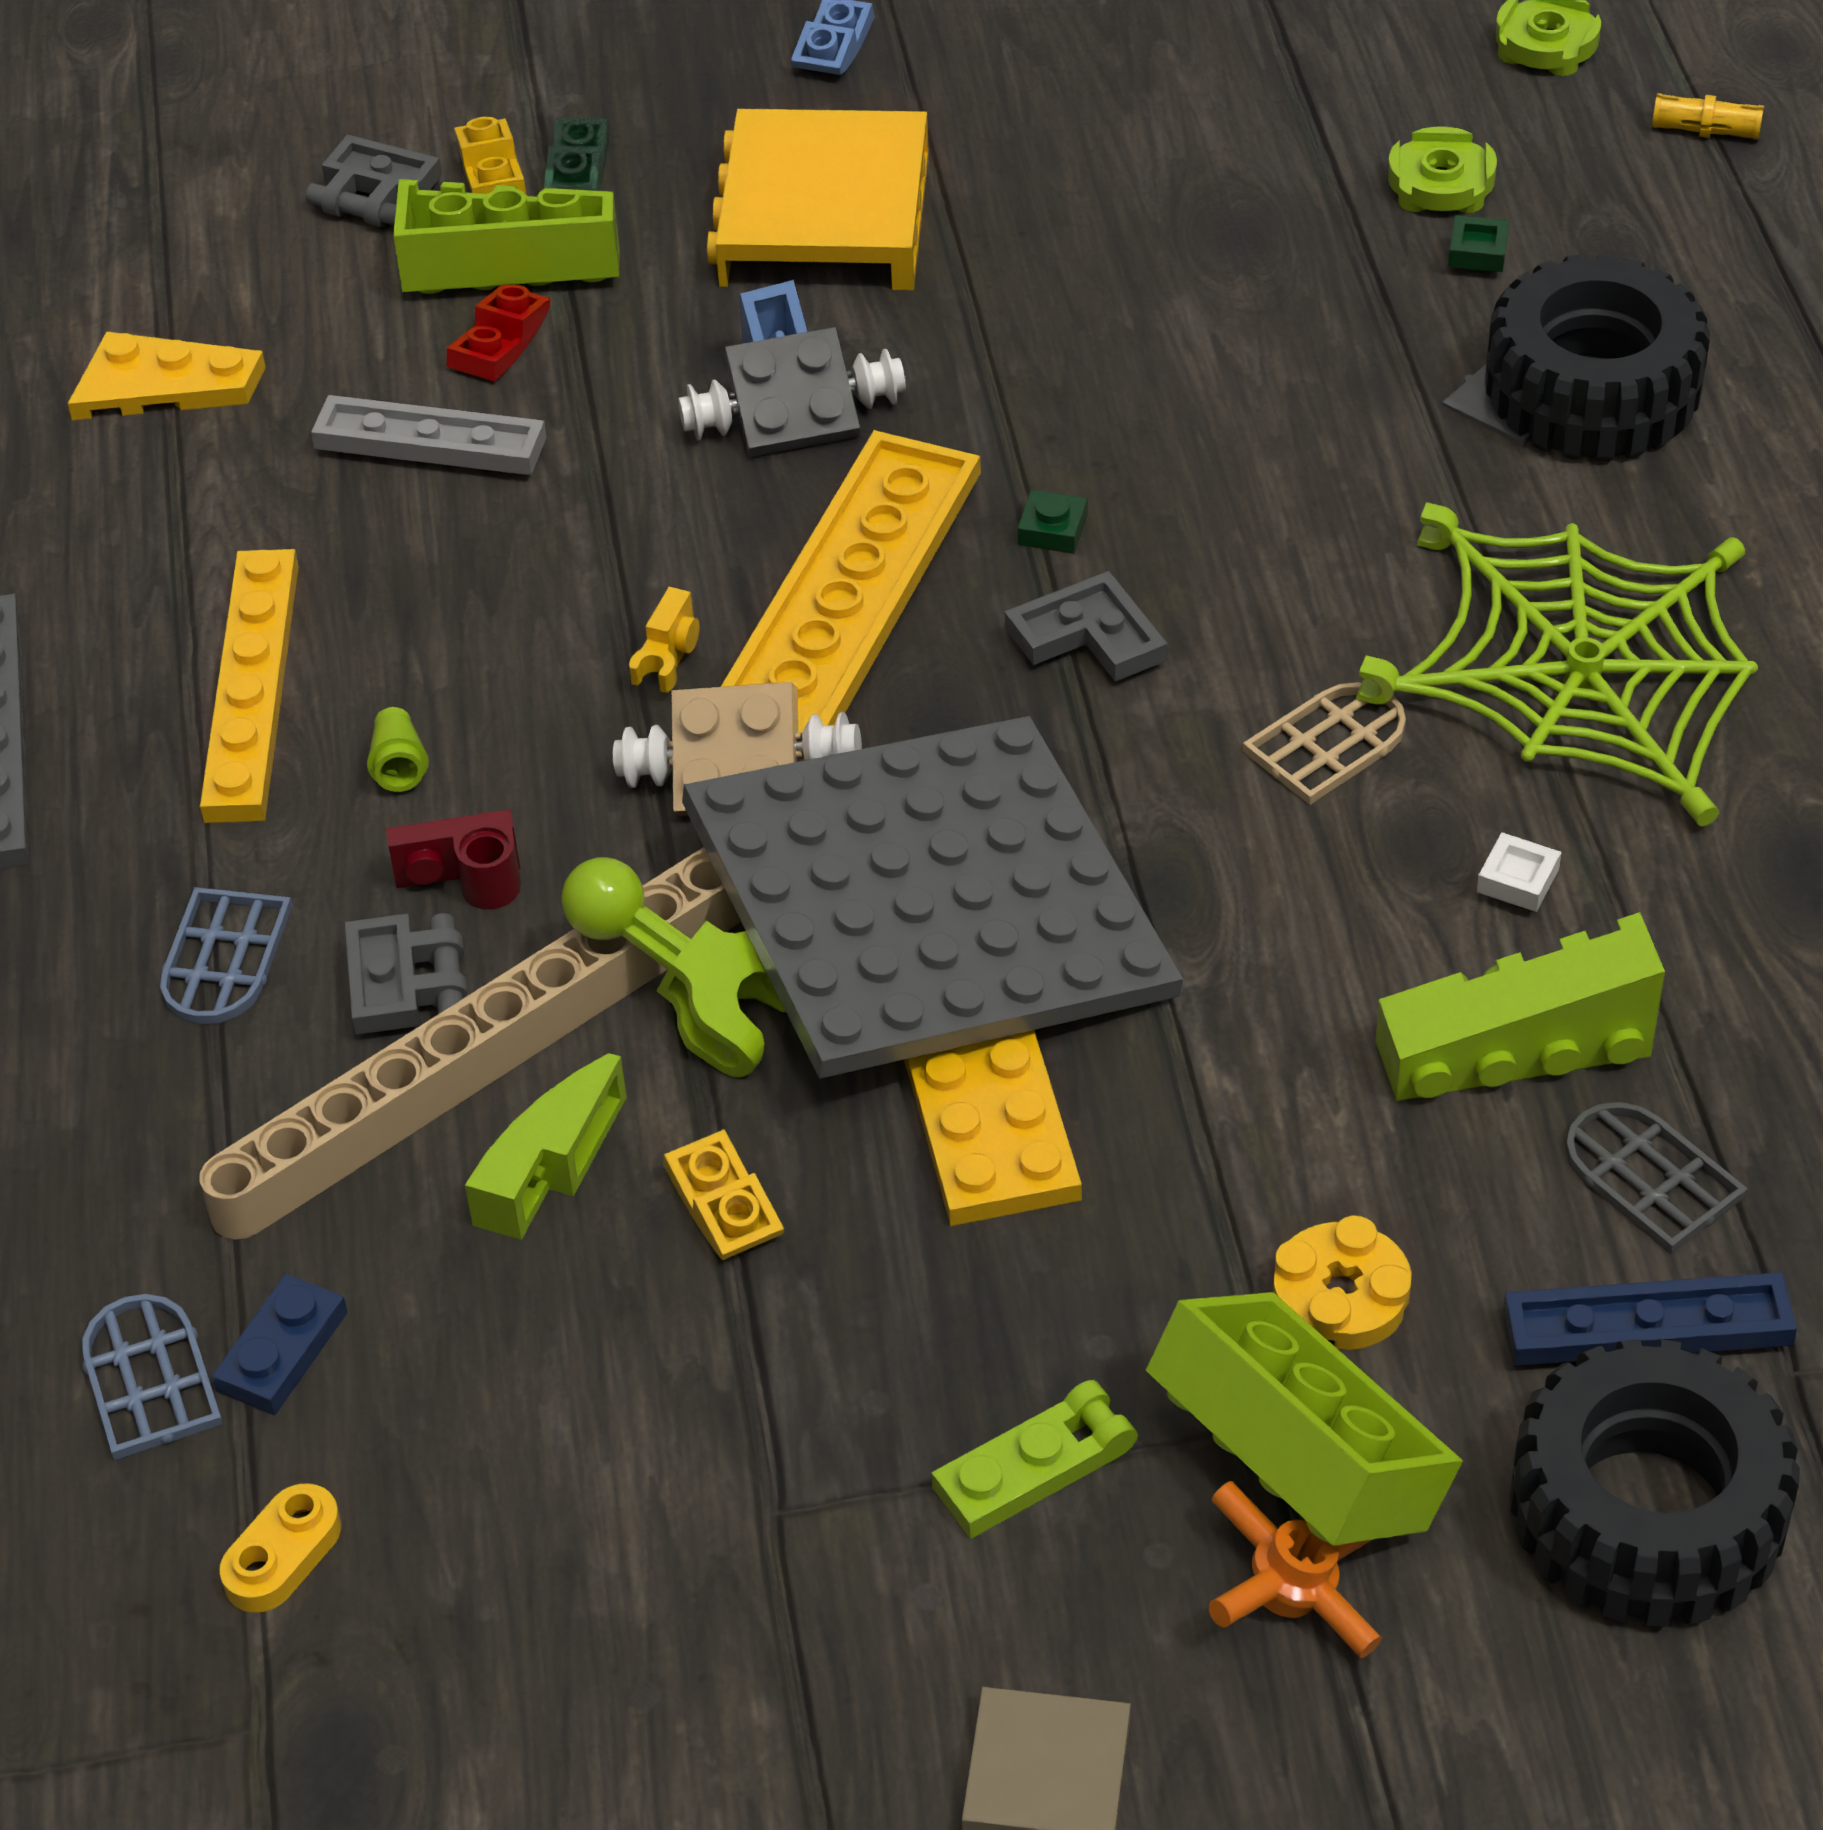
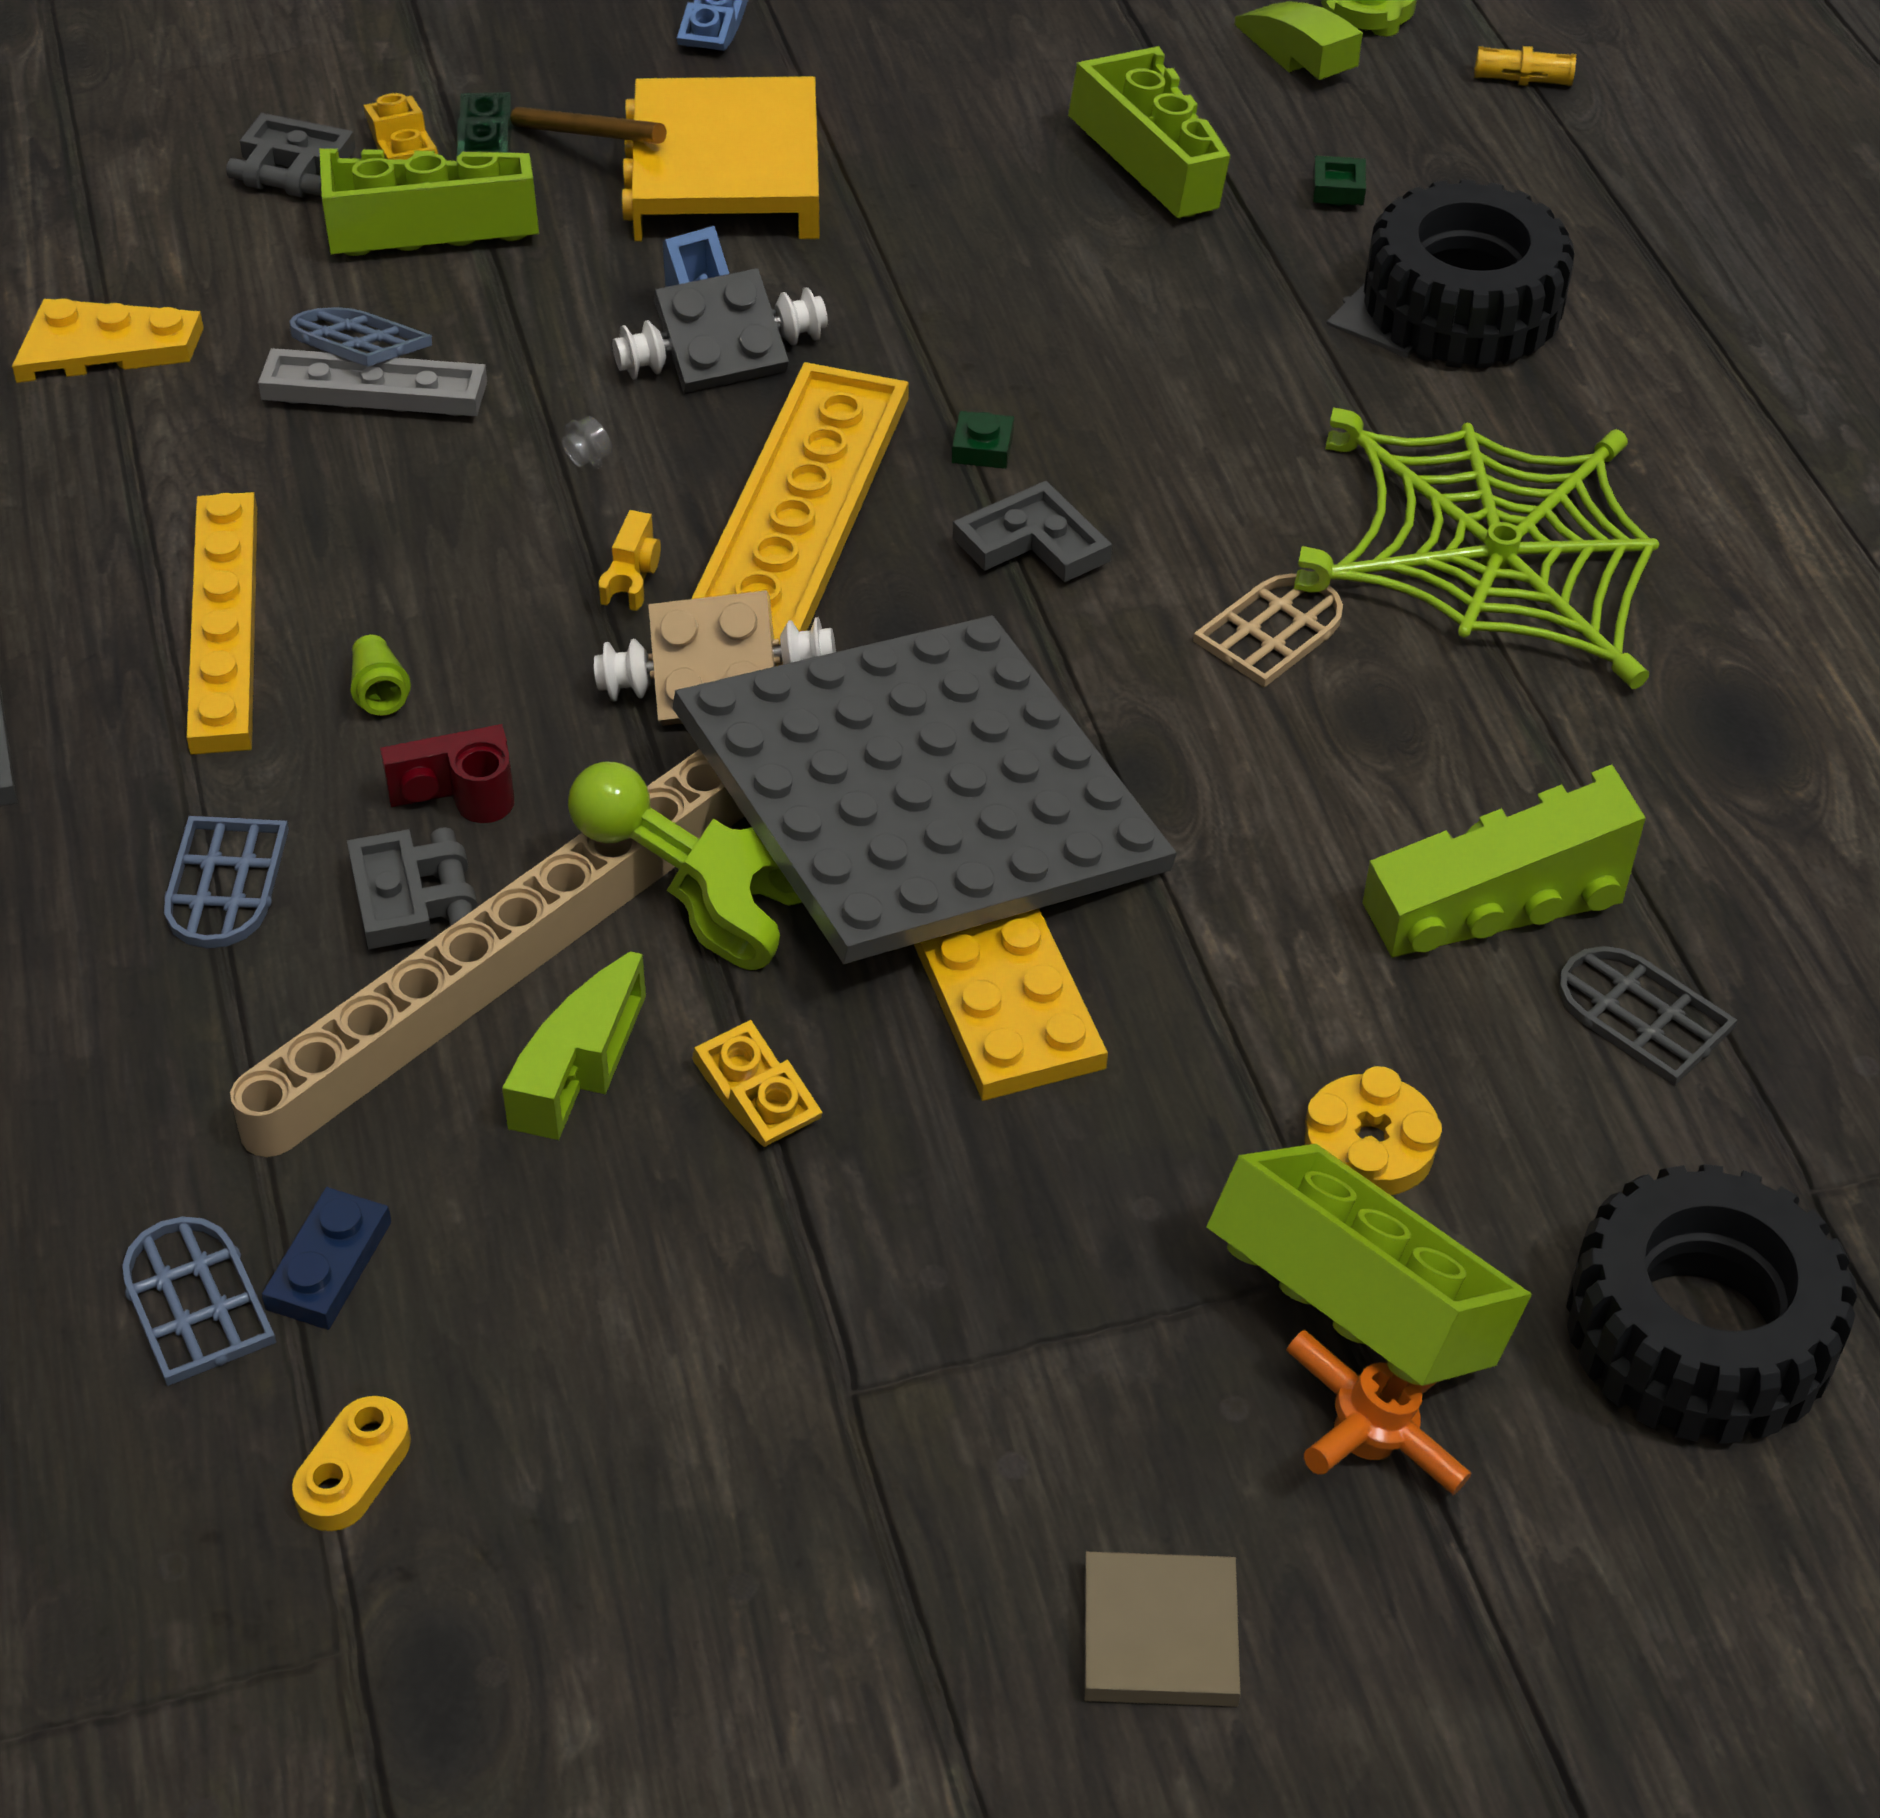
camera: 10 degrees left, 0 degrees up
red slope [447,284,550,382] -> none
lime plate [932,1380,1138,1539] -> none
lime plate [1388,127,1497,213] -> none
white plate [1477,833,1561,912] -> none
dark blue plate [1503,1272,1797,1366] -> none
none -> sand blue window [289,307,432,367]
none -> pearl gold bar [511,107,667,144]
none -> clear plate [562,416,612,469]
none -> lime wedge [1068,46,1230,218]
none -> lime slope [1234,1,1363,80]

